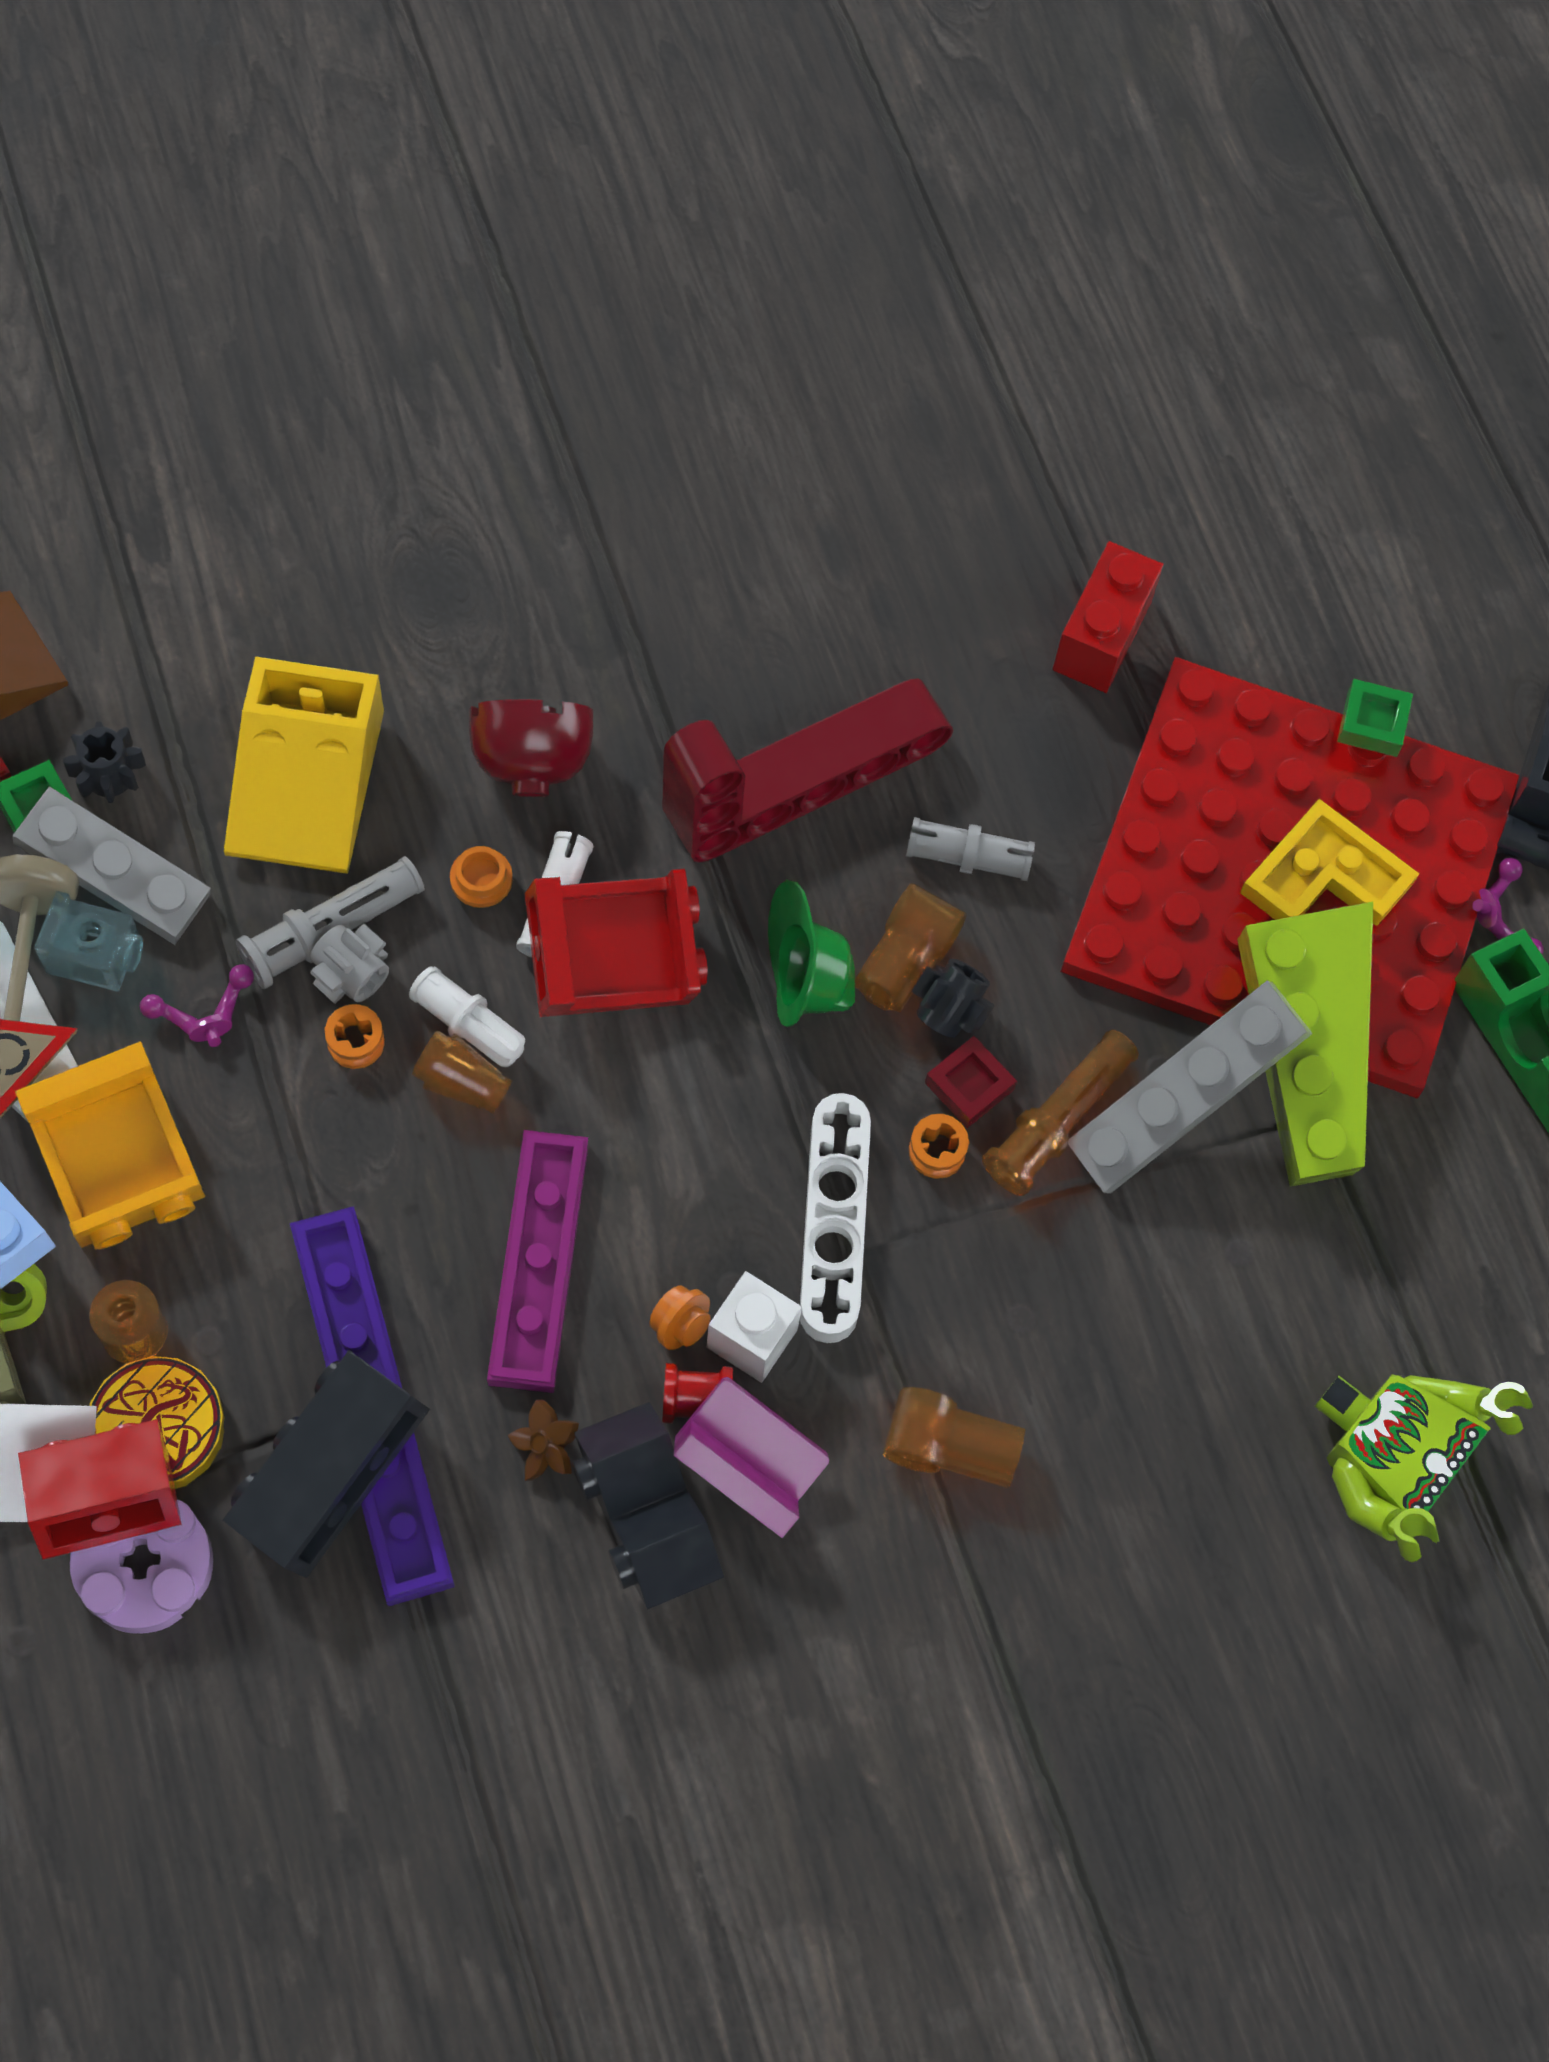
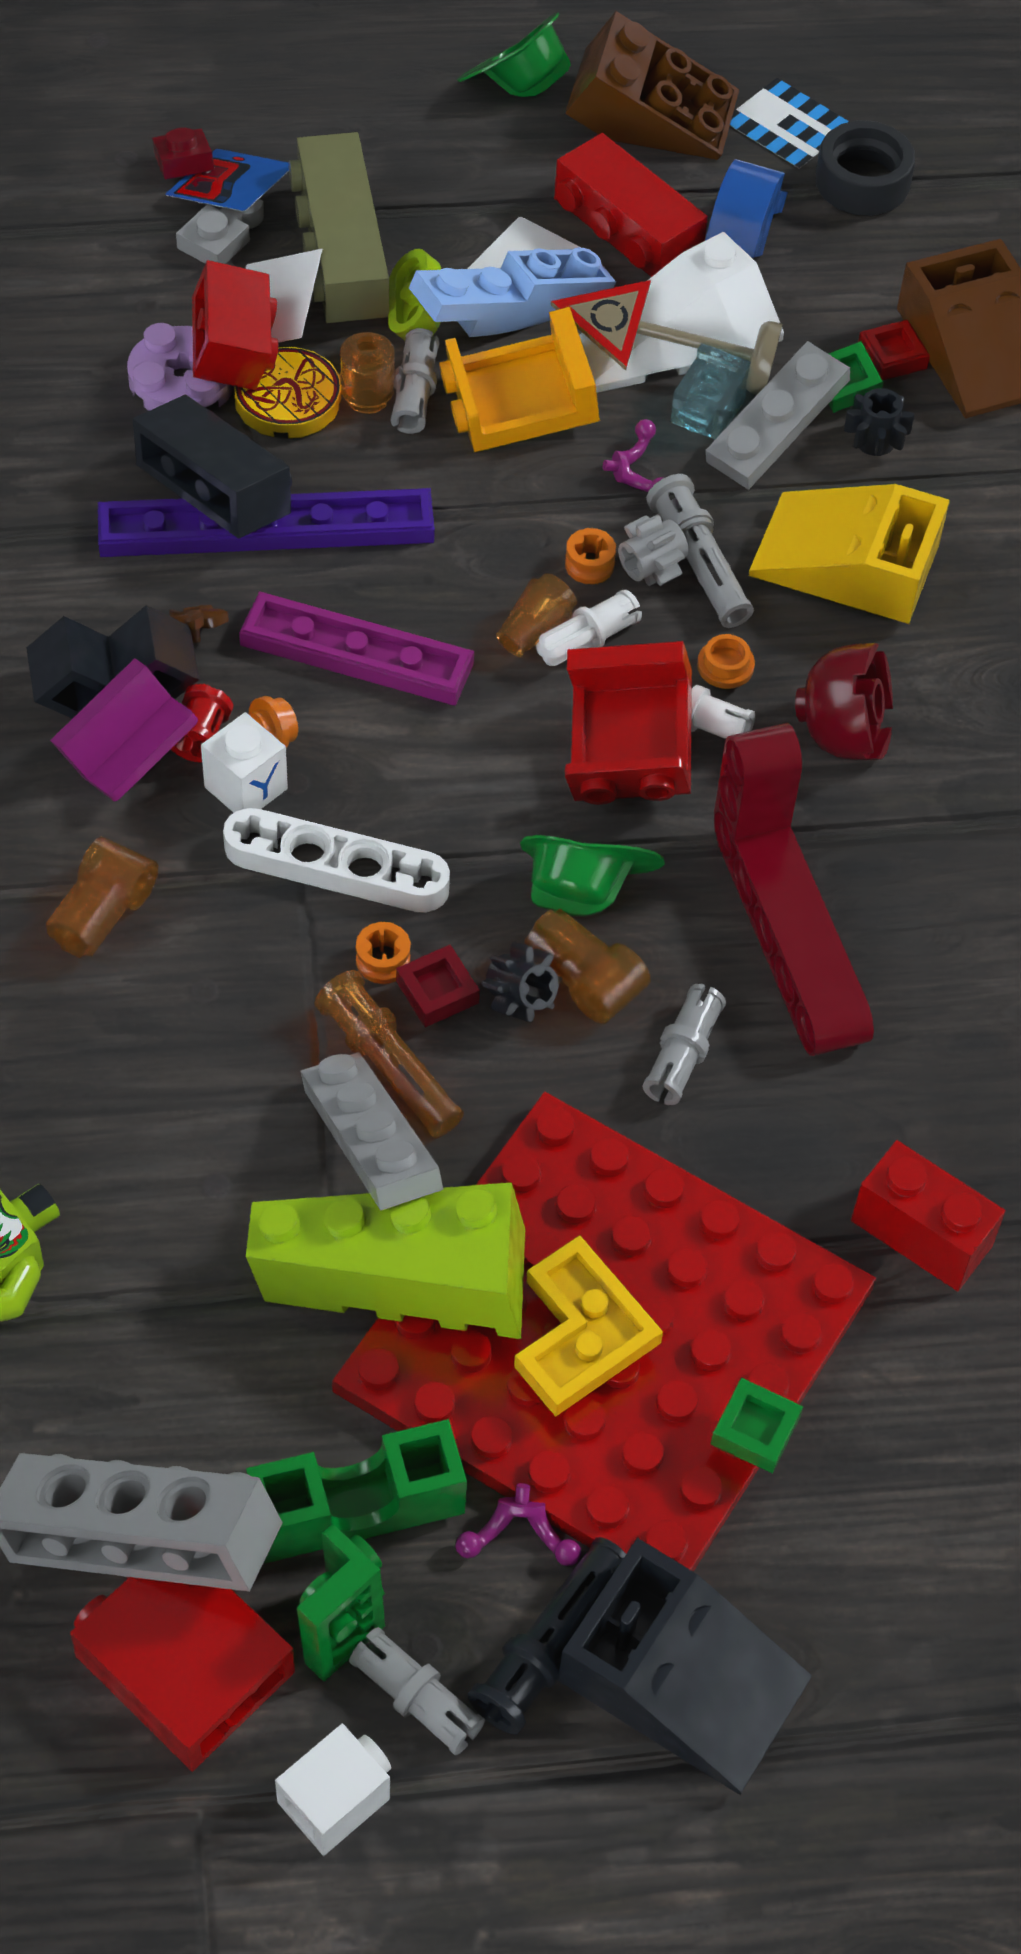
camera: 105 degrees right, 10 degrees down
none -> light grey pin [391,328,439,434]

